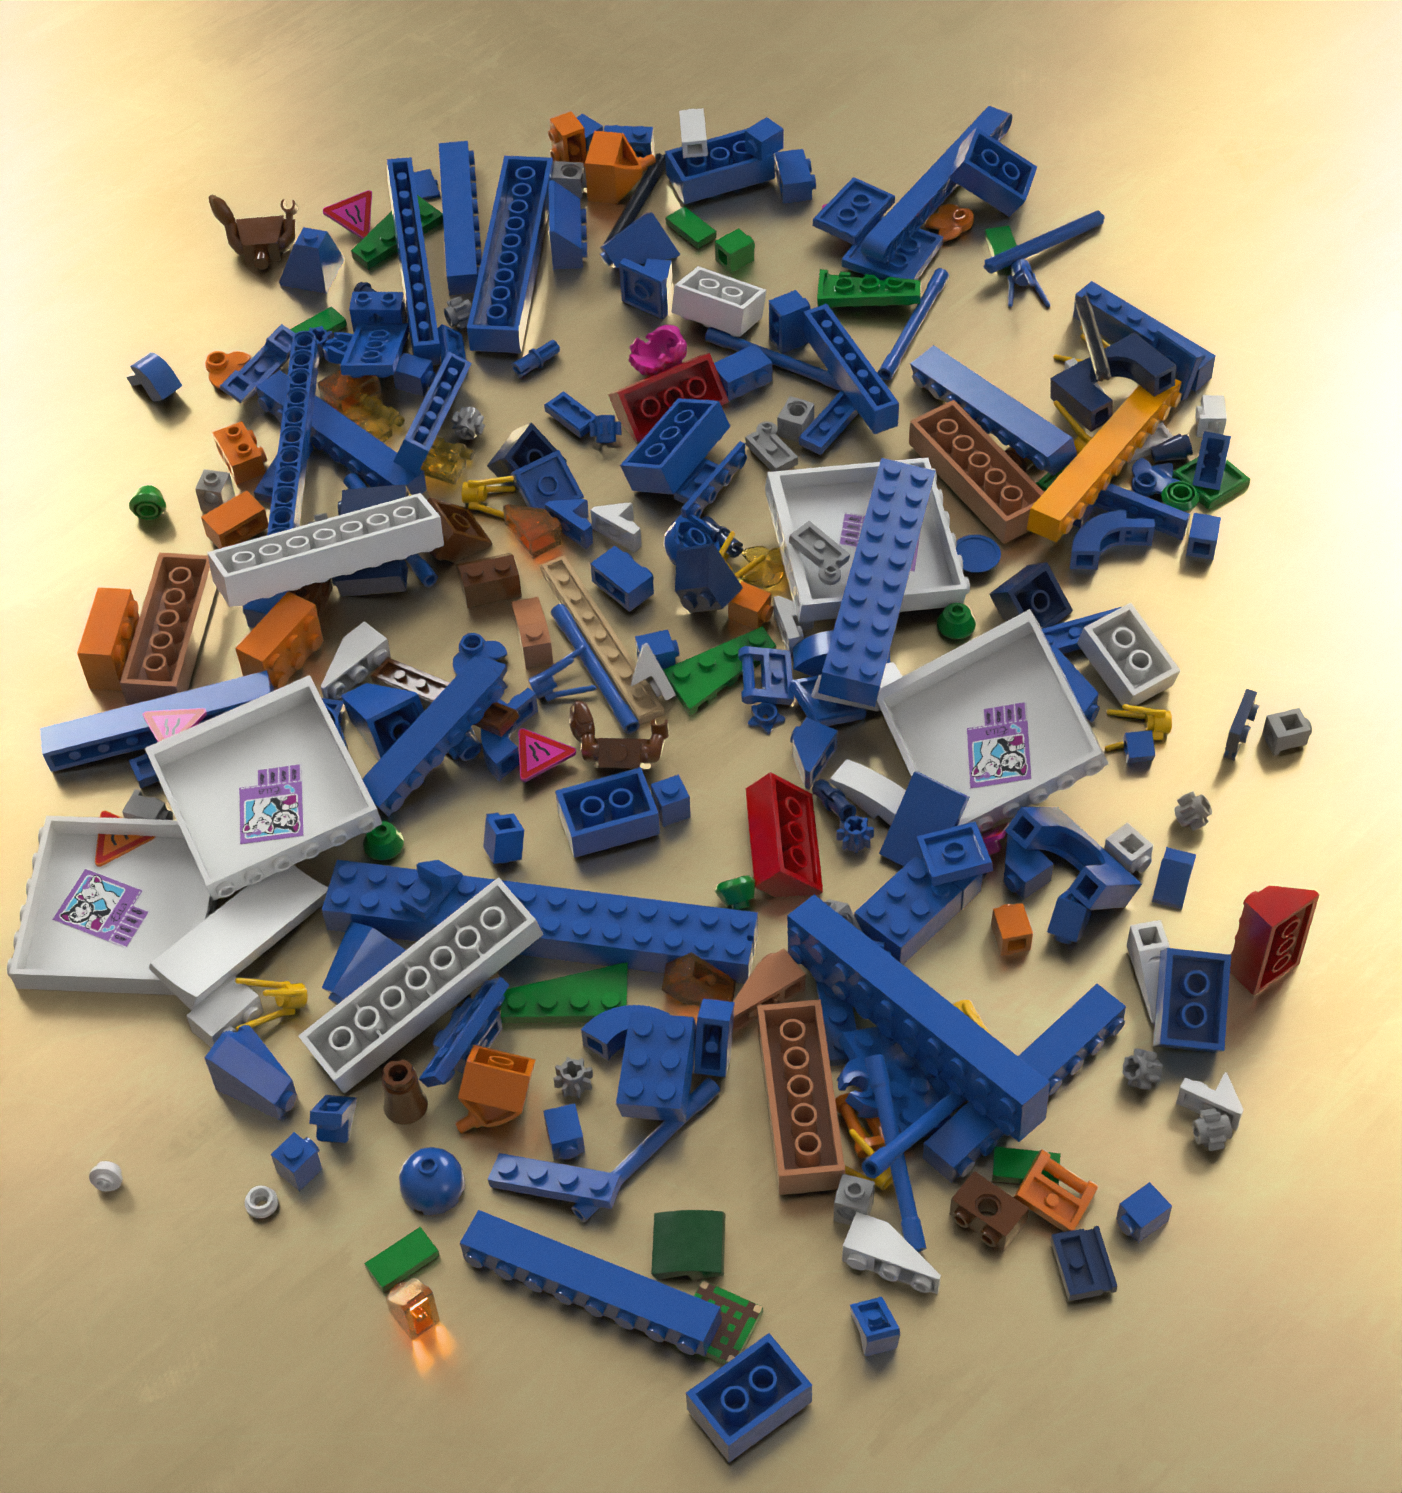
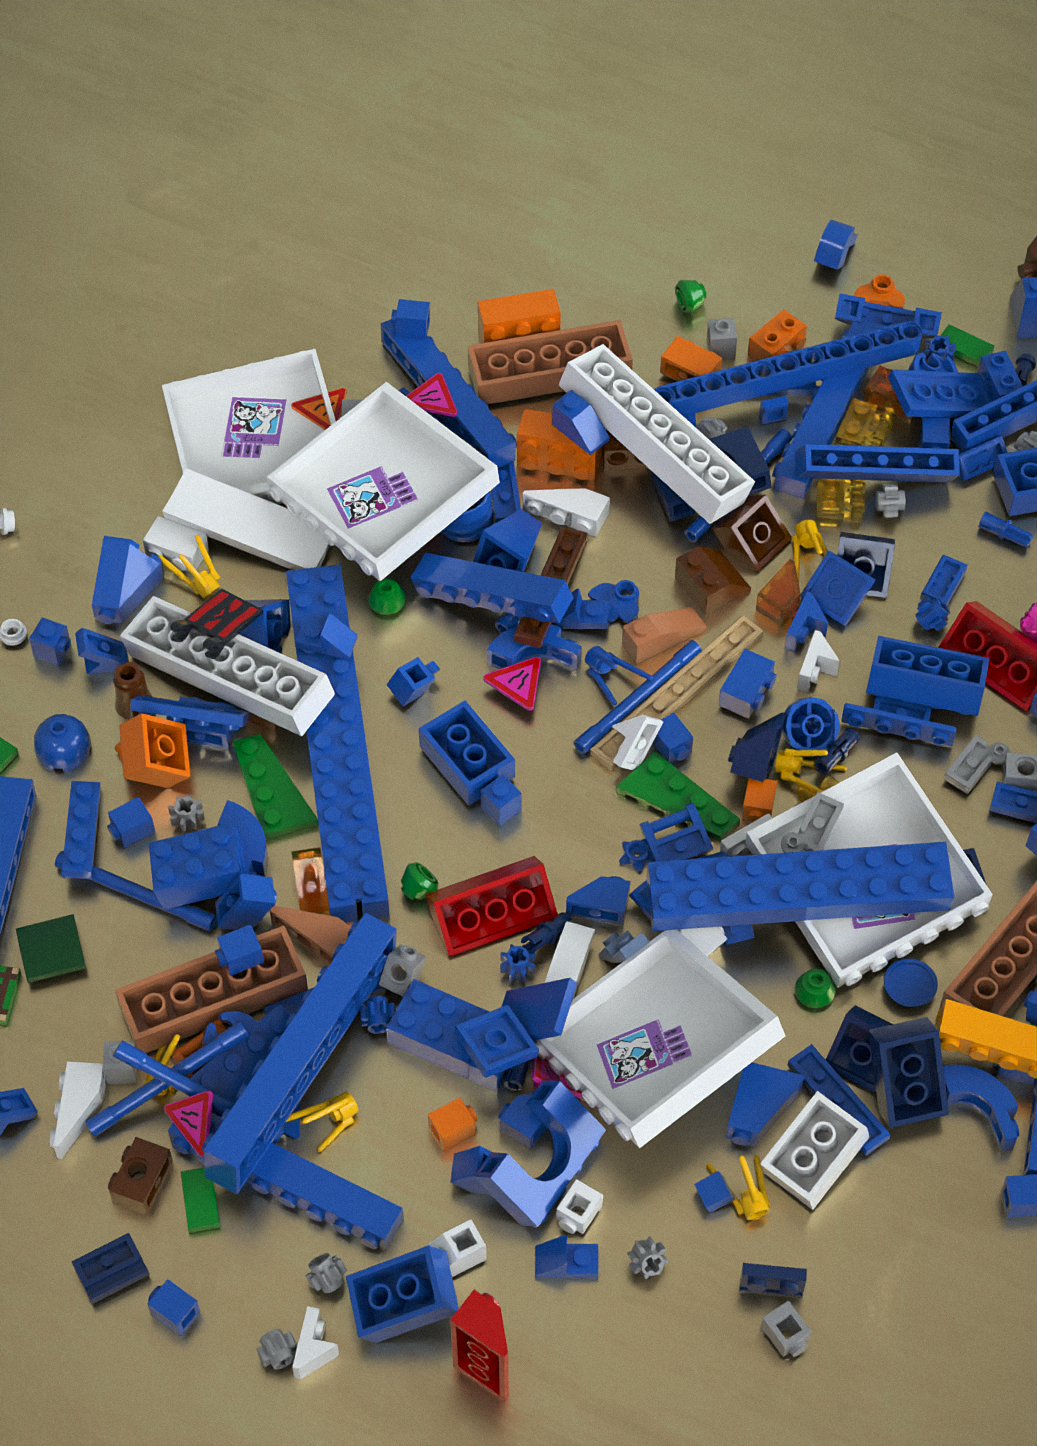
camera: 70 degrees right, 5 degrees up
reddish brown torso [569,701,669,769] -> none
orange plate [1014,1149,1098,1232] -> none
none -> piece [164,1090,213,1157]
none -> black flag [170,588,263,659]
none -> blue brick [215,924,264,976]
none -> blue brick [391,299,430,339]
none -> blue slope [552,390,609,455]
none -> sand blue slope [599,930,649,963]
none -> blue tile [759,396,789,424]
none -> dark blue brick [868,1017,949,1128]

